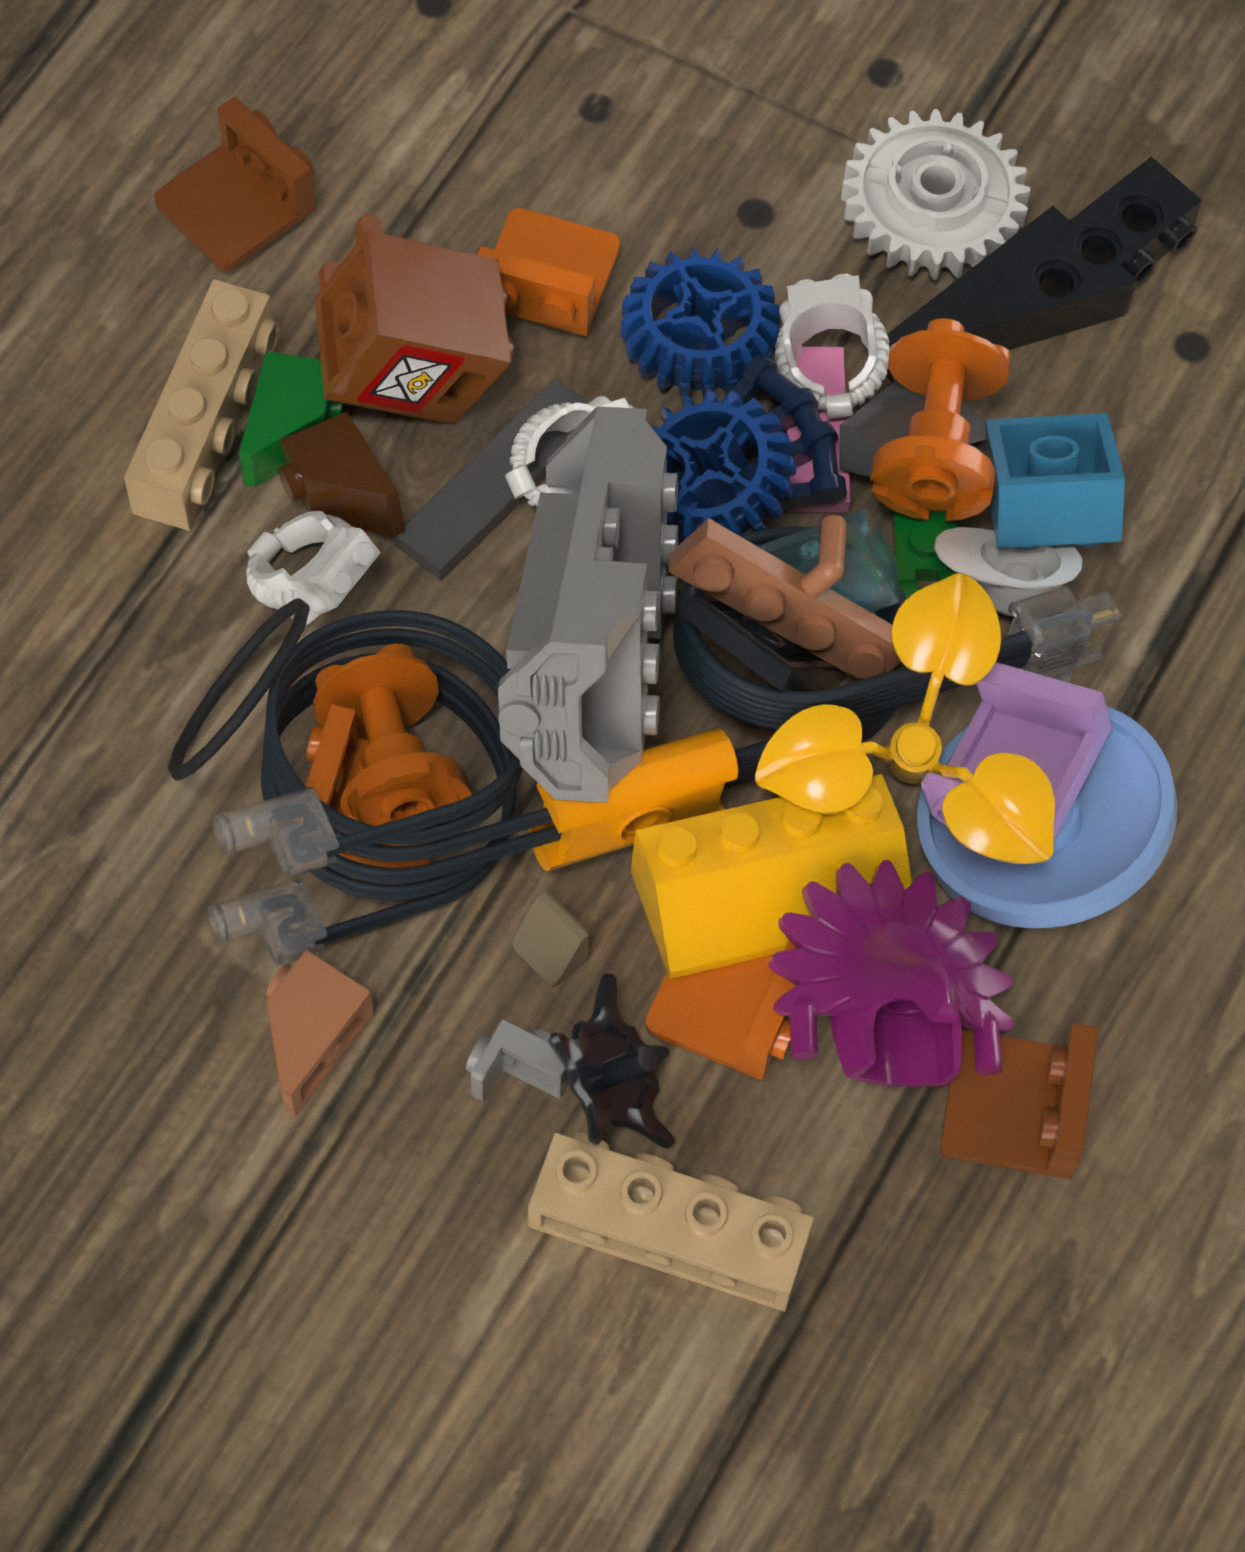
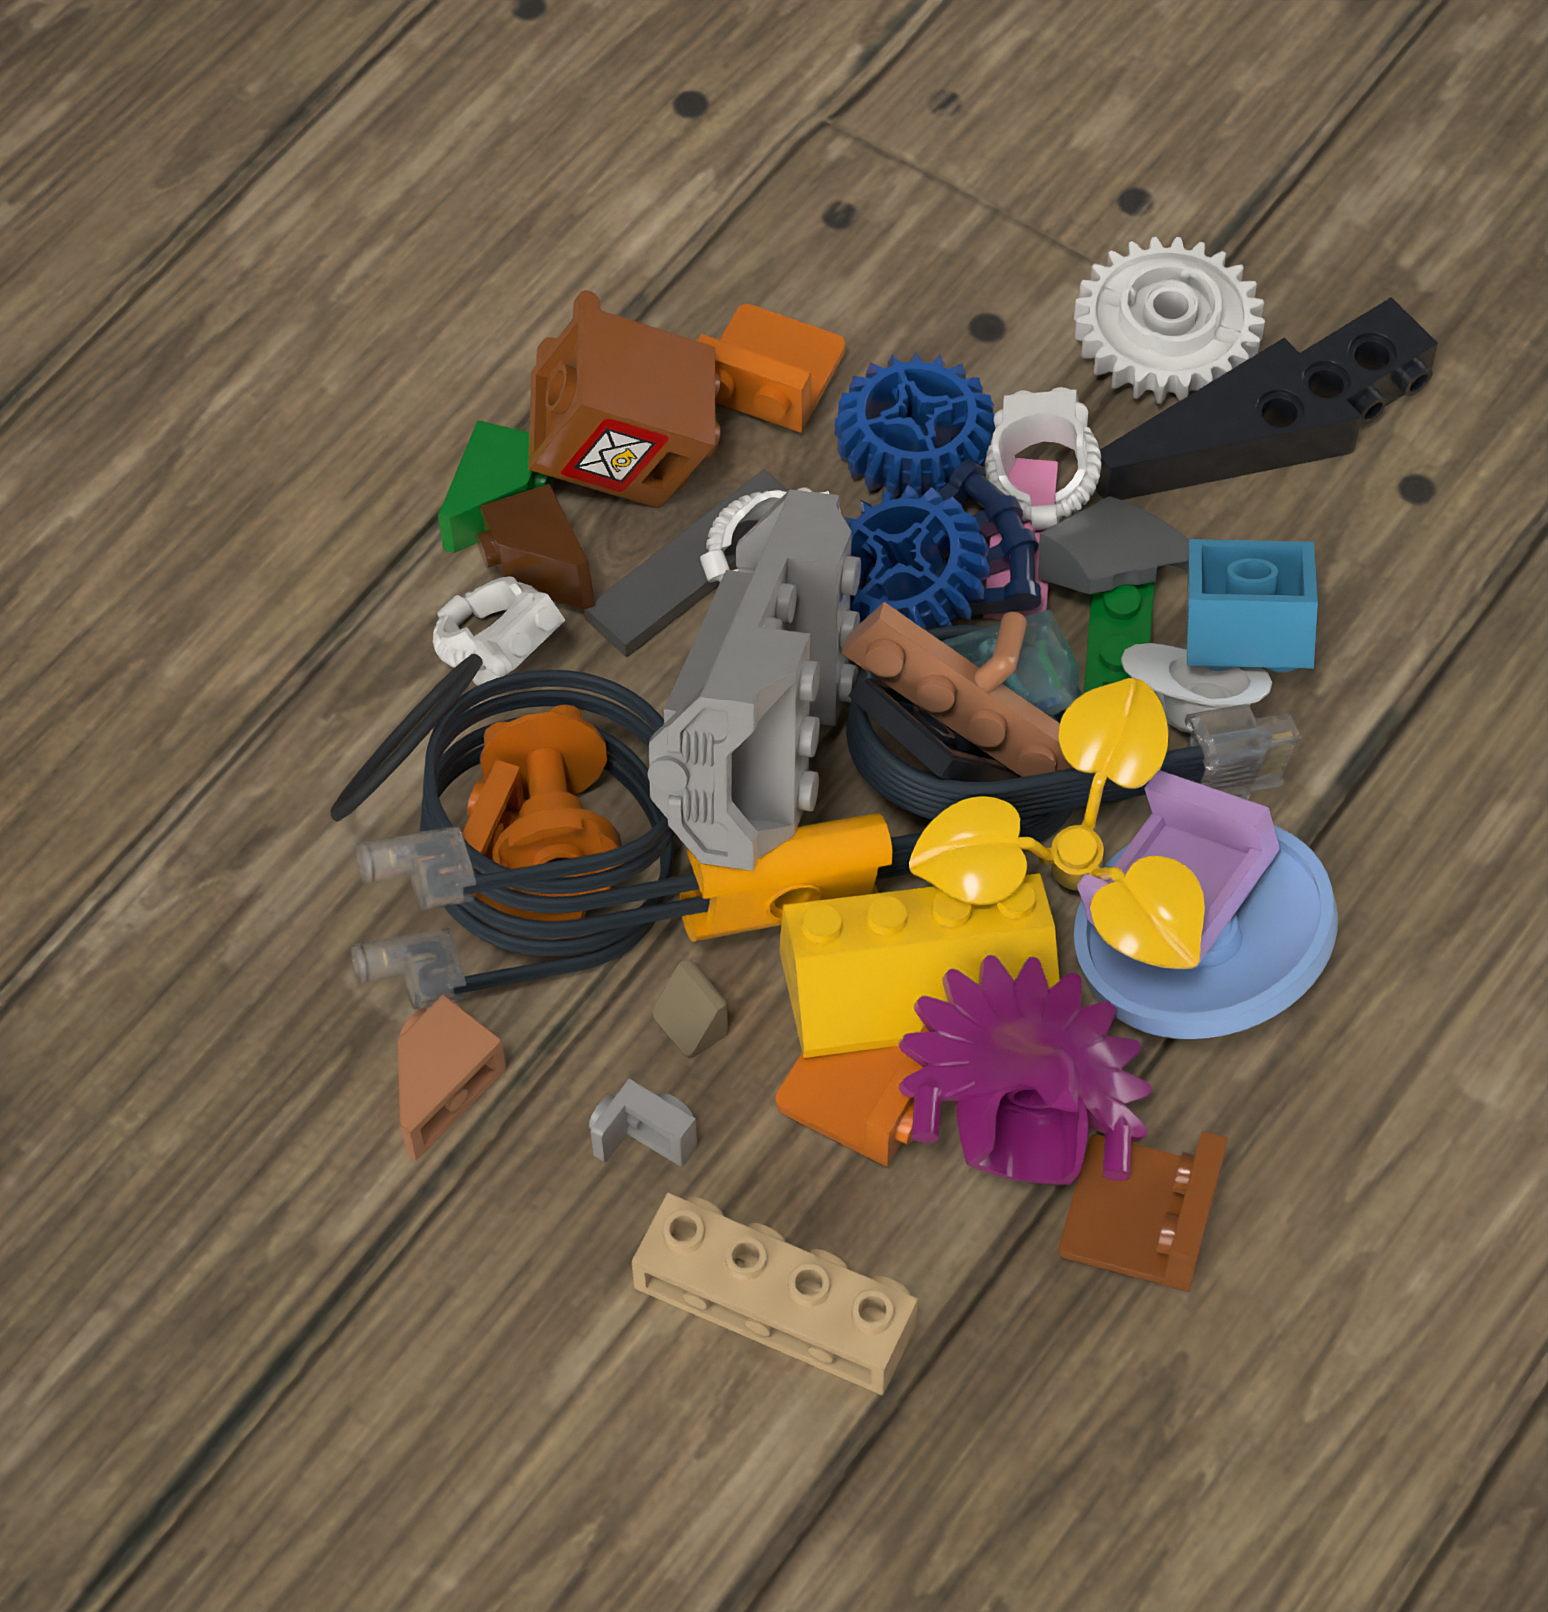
camera: 10 degrees right, 5 degrees down
tan brick [124,279,279,531] -> none
dark orange bracket [154,96,316,271] -> none
black piece [548,973,675,1148] -> none
orange piece [870,318,1011,521] -> none

